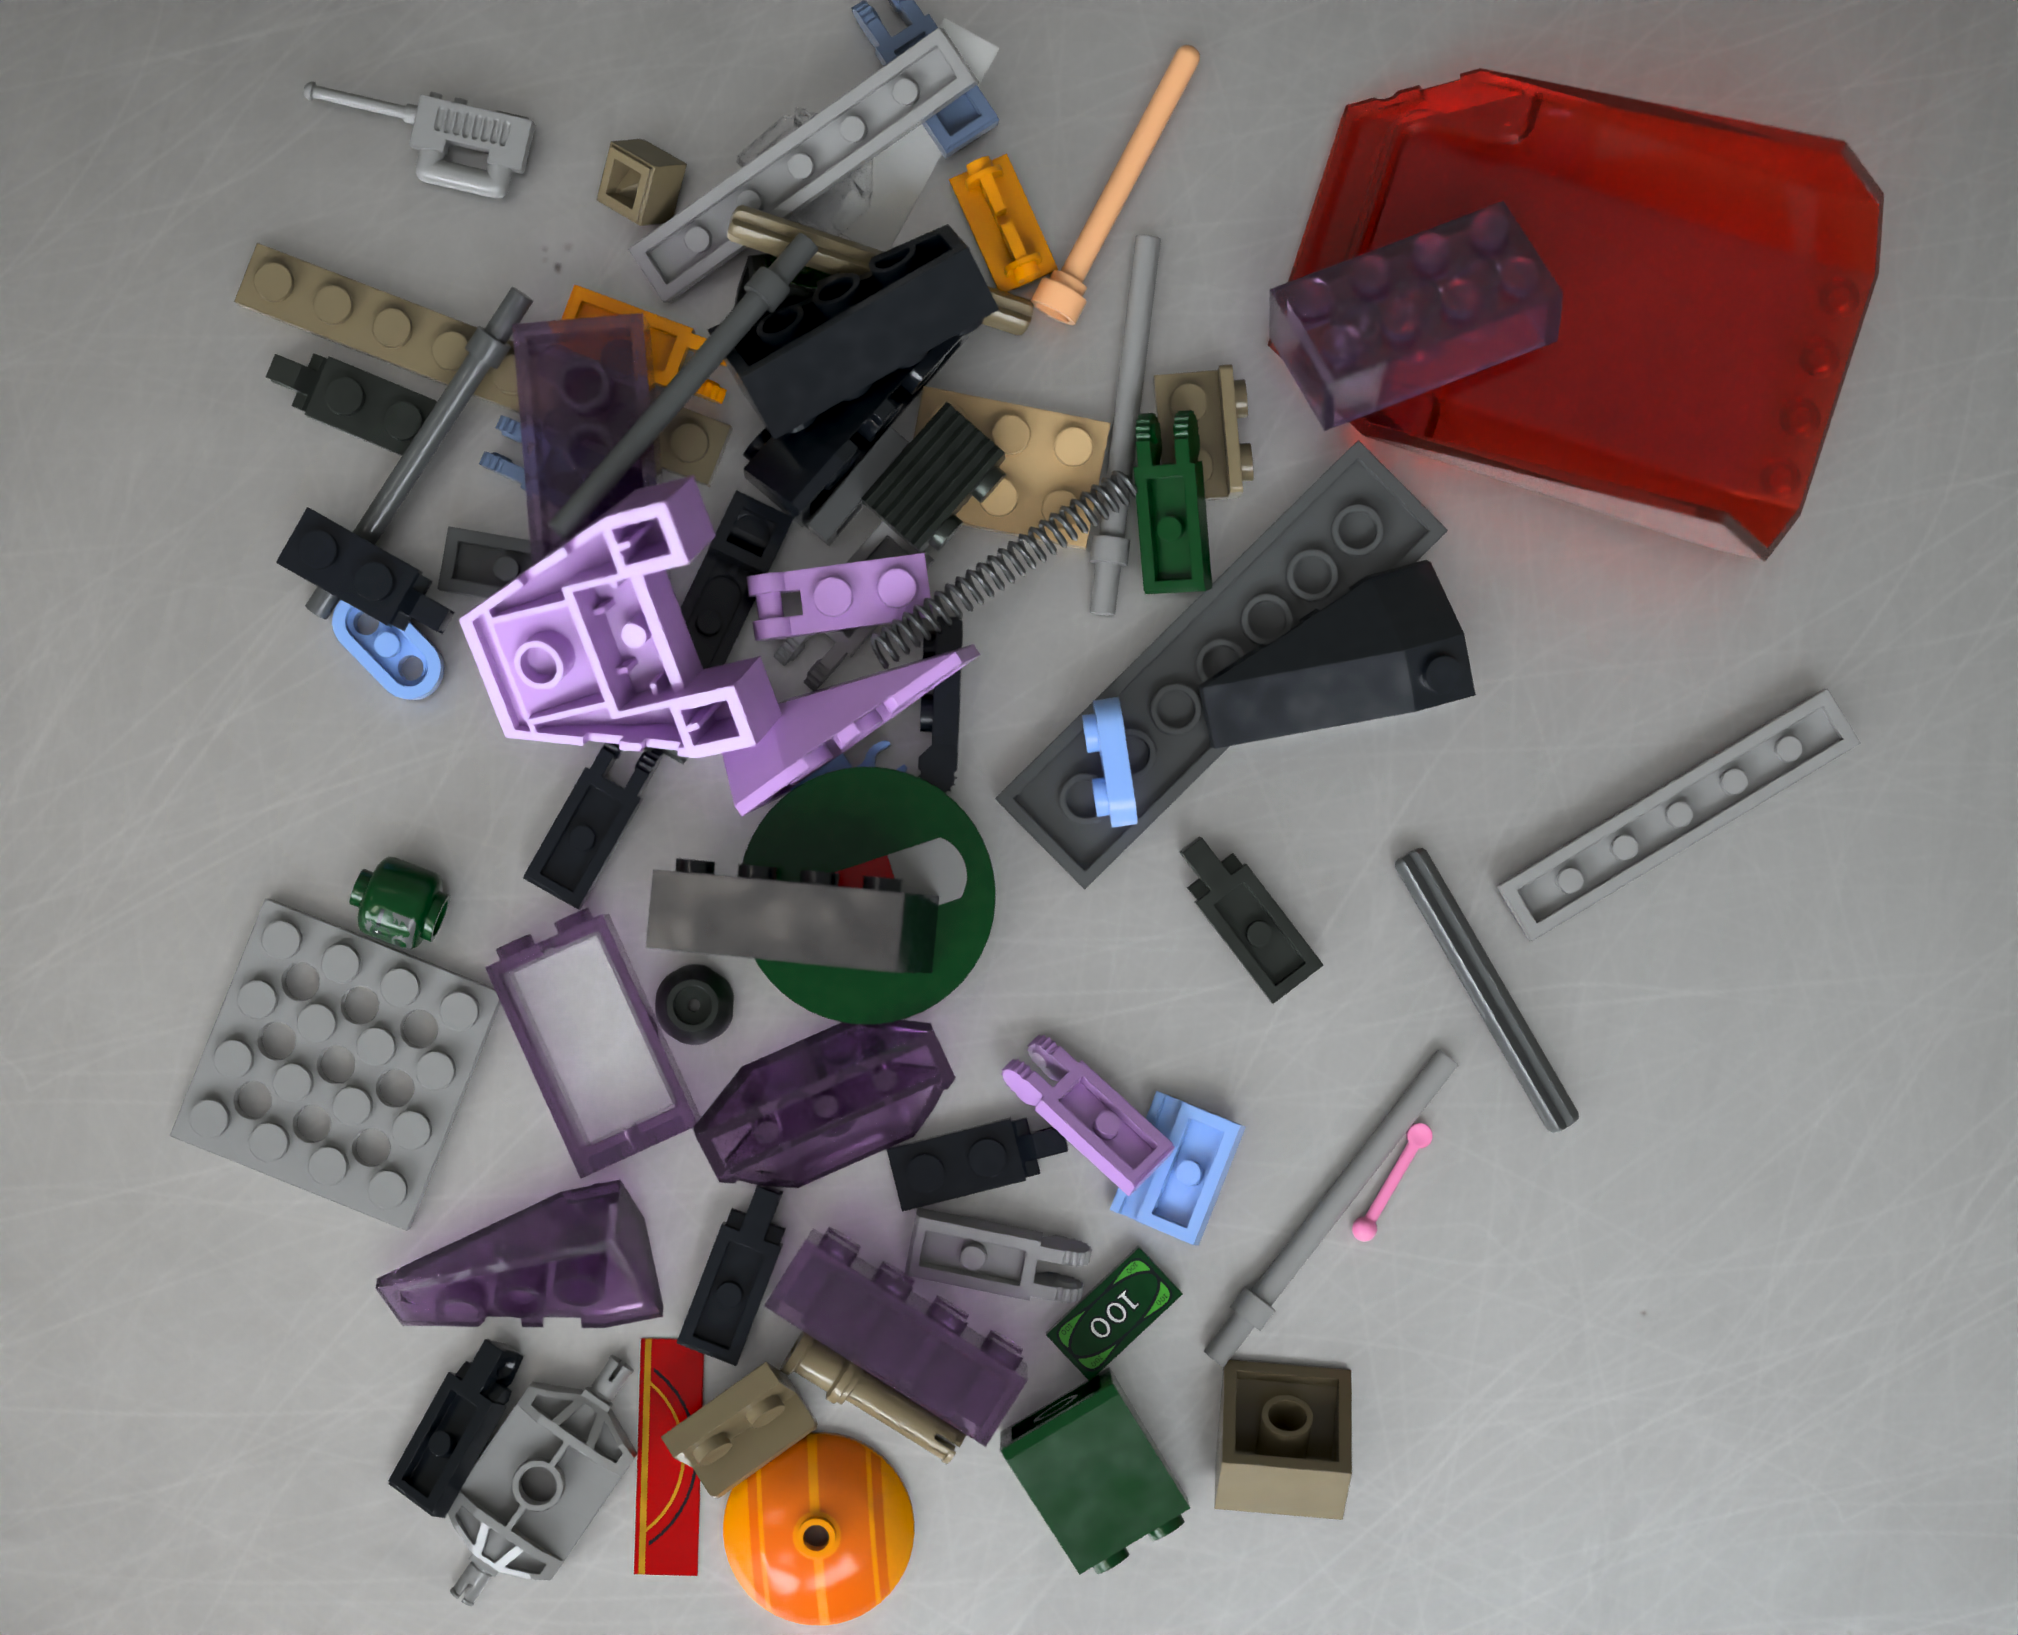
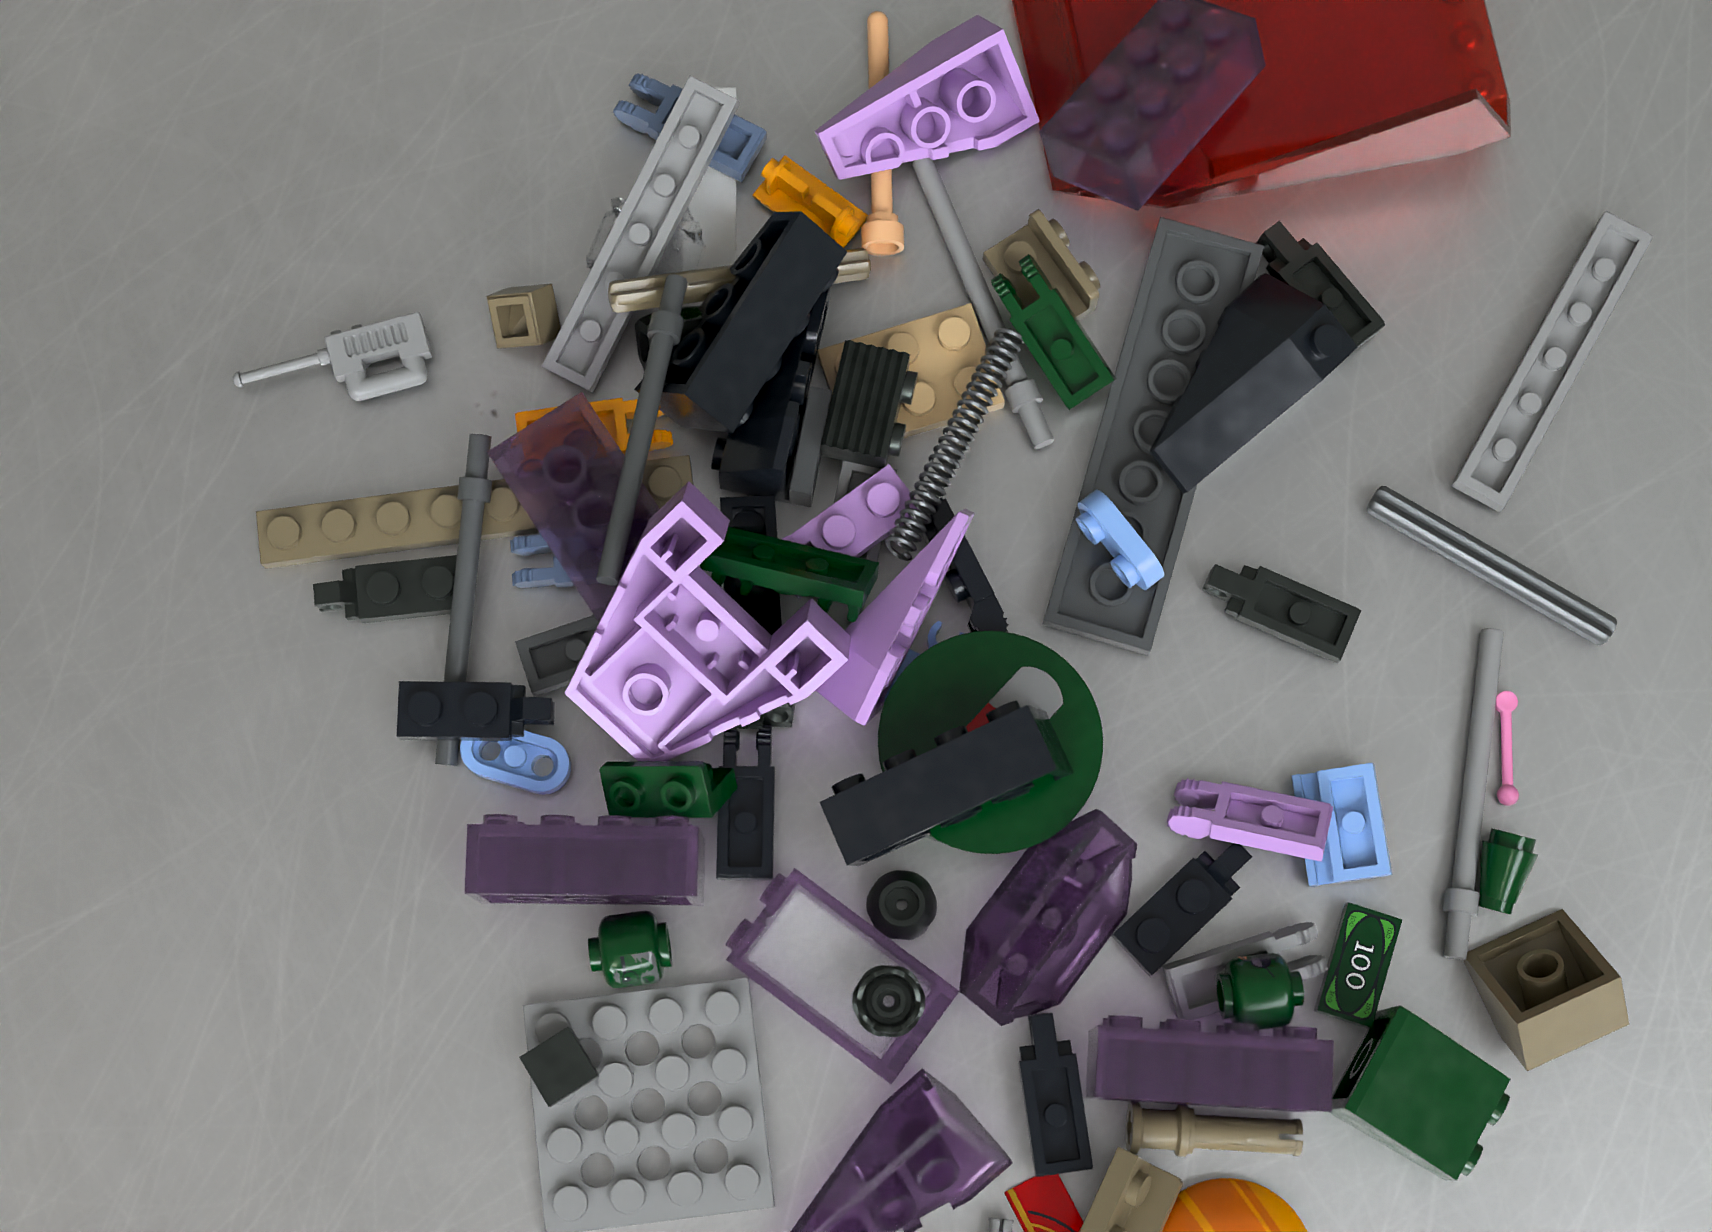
camera: 30 degrees left, 10 degrees down
none -> clear purple brick [464,814,705,906]
none -> pearl dark grey tile [519,1026,600,1107]
none -> dark green bracket [599,761,737,818]
none -> dark green plate [700,527,879,622]
none -> lavender wedge [815,15,1040,180]
none -> pearl dark grey plate [852,965,925,1037]
none -> dark green head [1216,953,1304,1032]
none -> pearl dark grey hinge [1256,221,1385,352]
none -> dark green cone [1478,828,1538,914]

